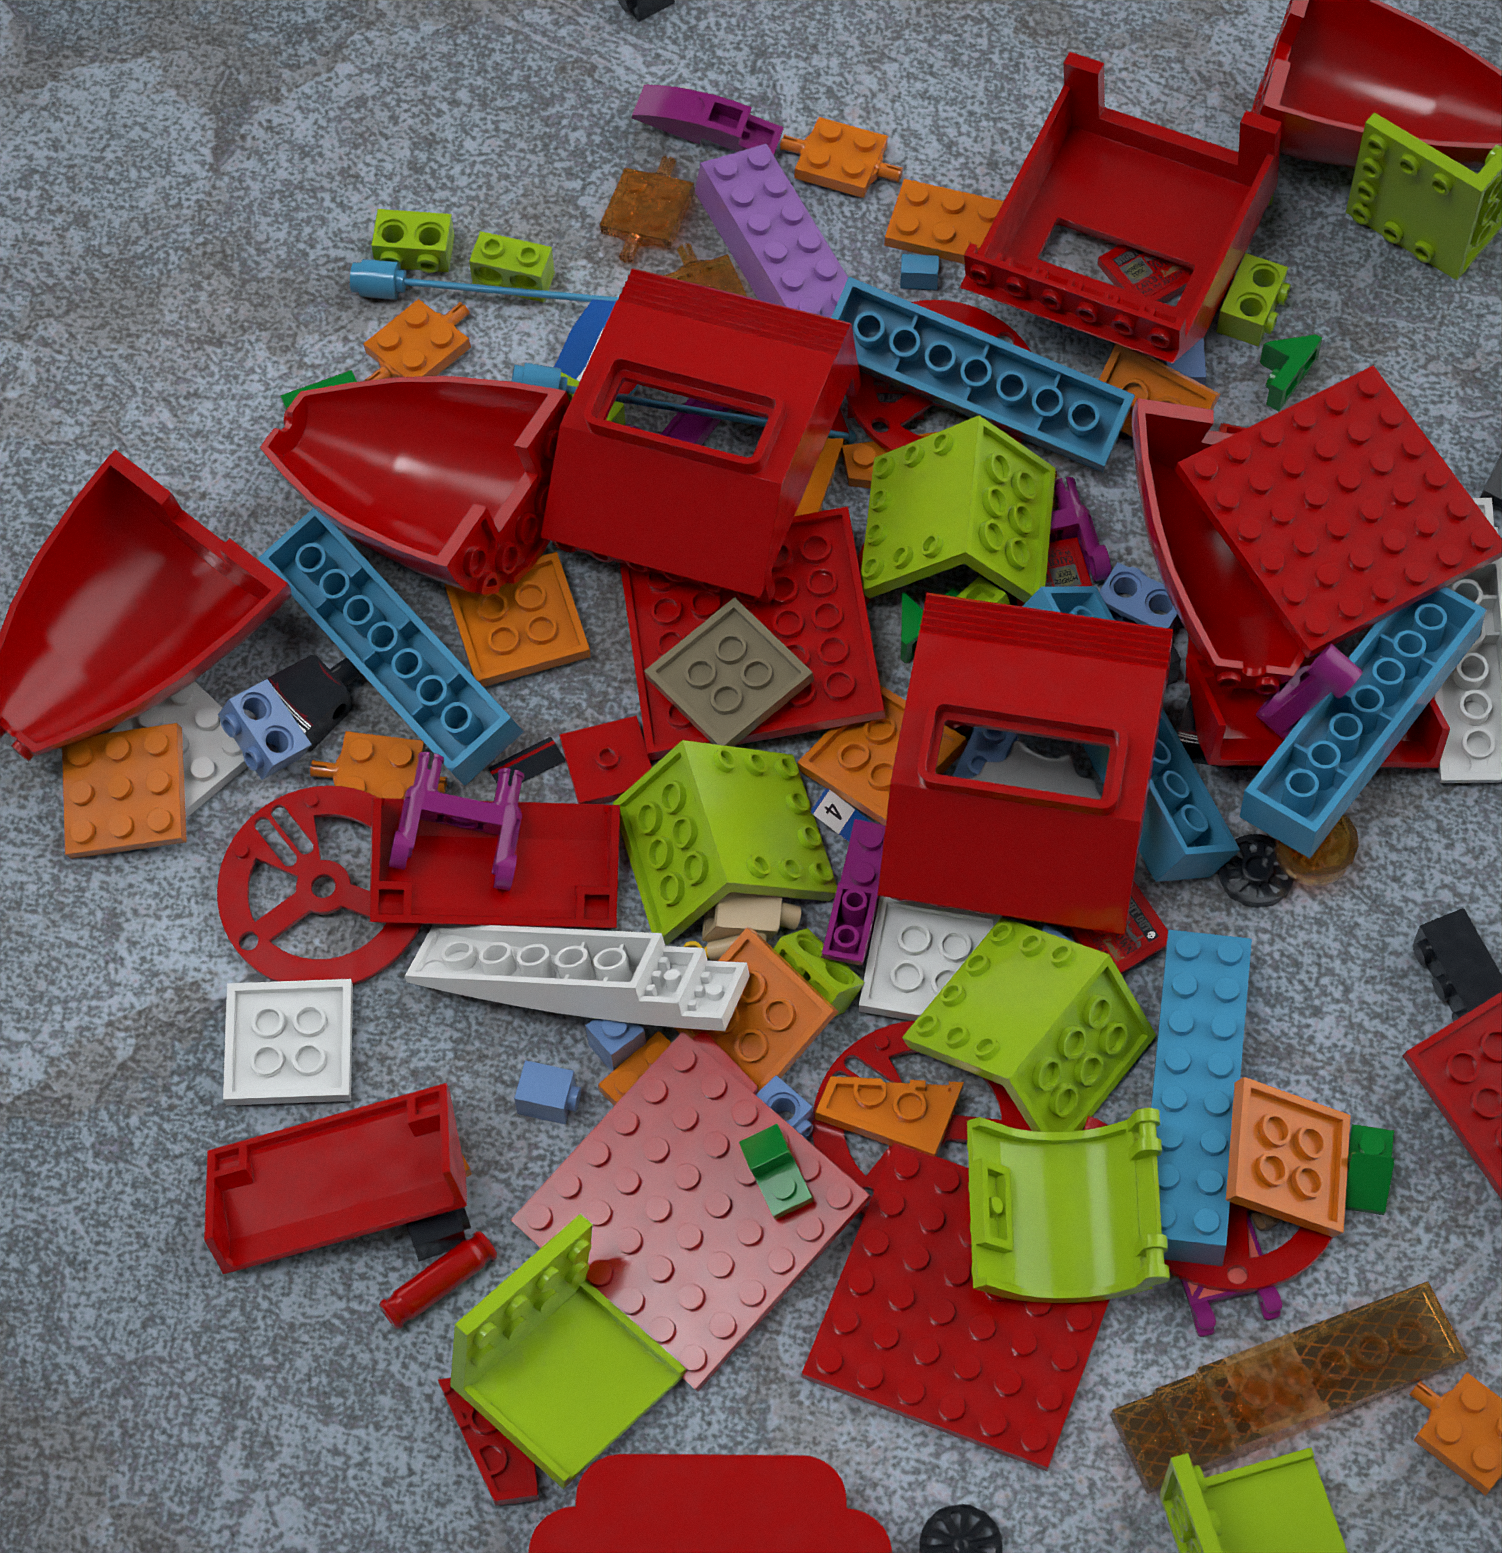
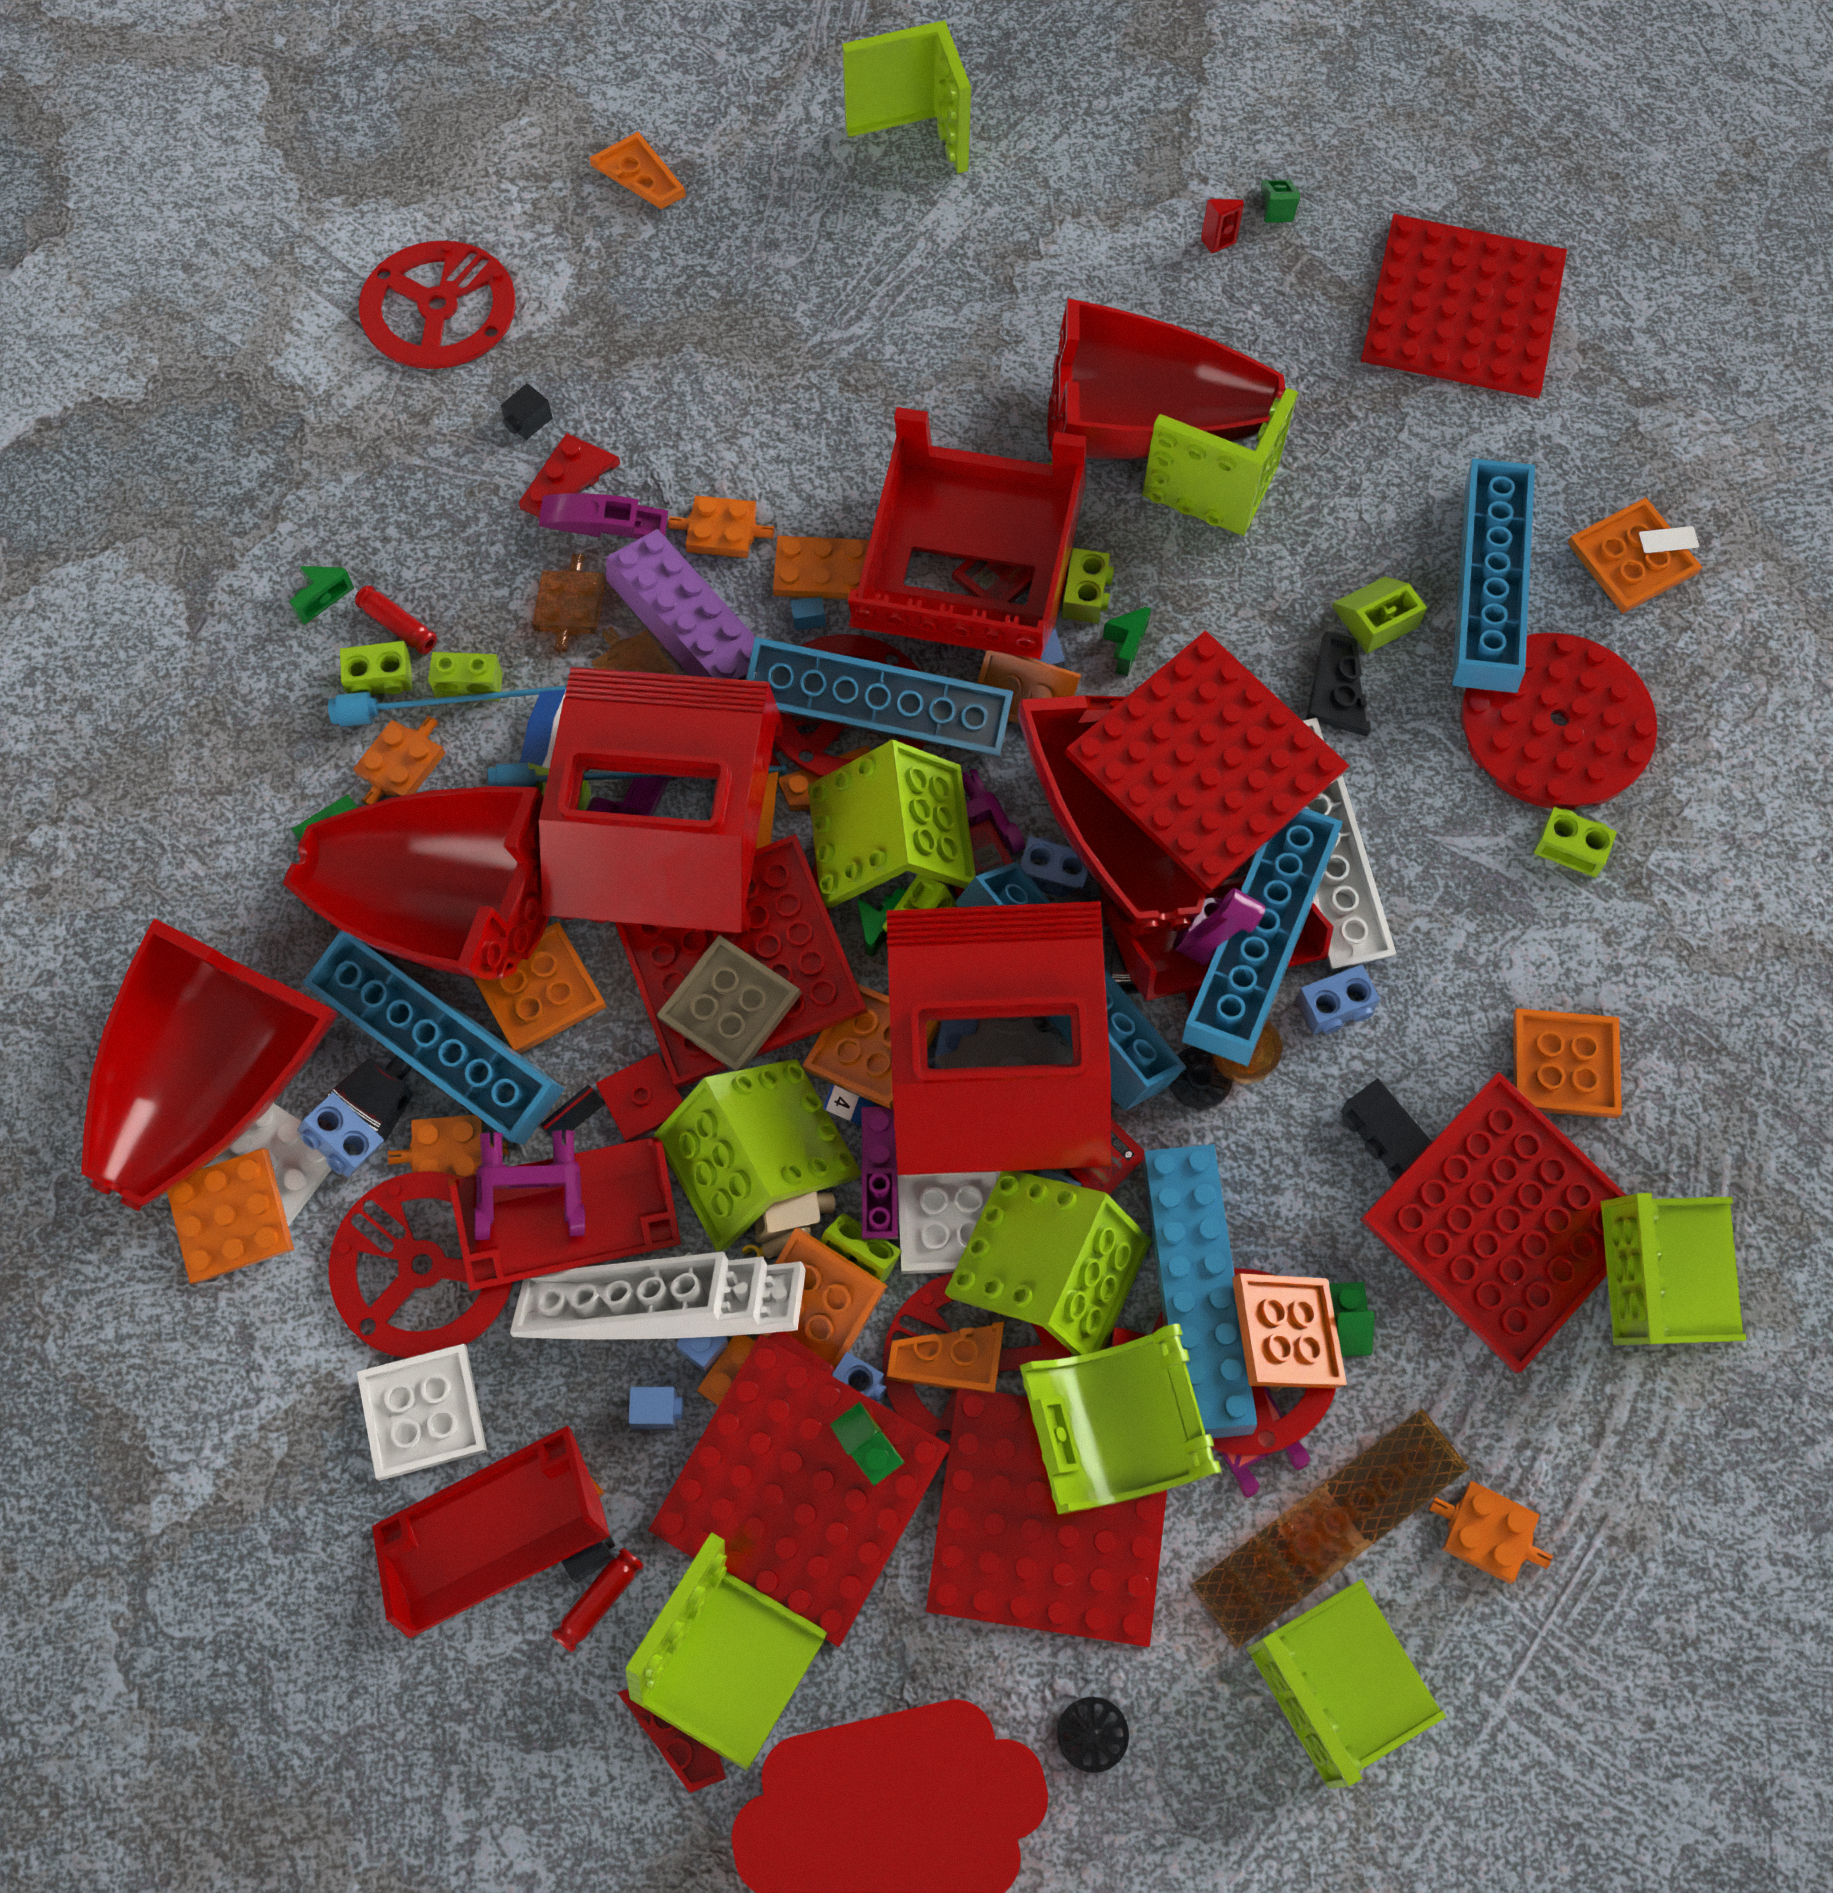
camera: 15 degrees left, 5 degrees up
none -> green slope [289,566,354,625]
none -> red axle [355,585,437,654]
none -> red wing [519,433,620,518]
none -> medium blue brick [1295,964,1380,1035]

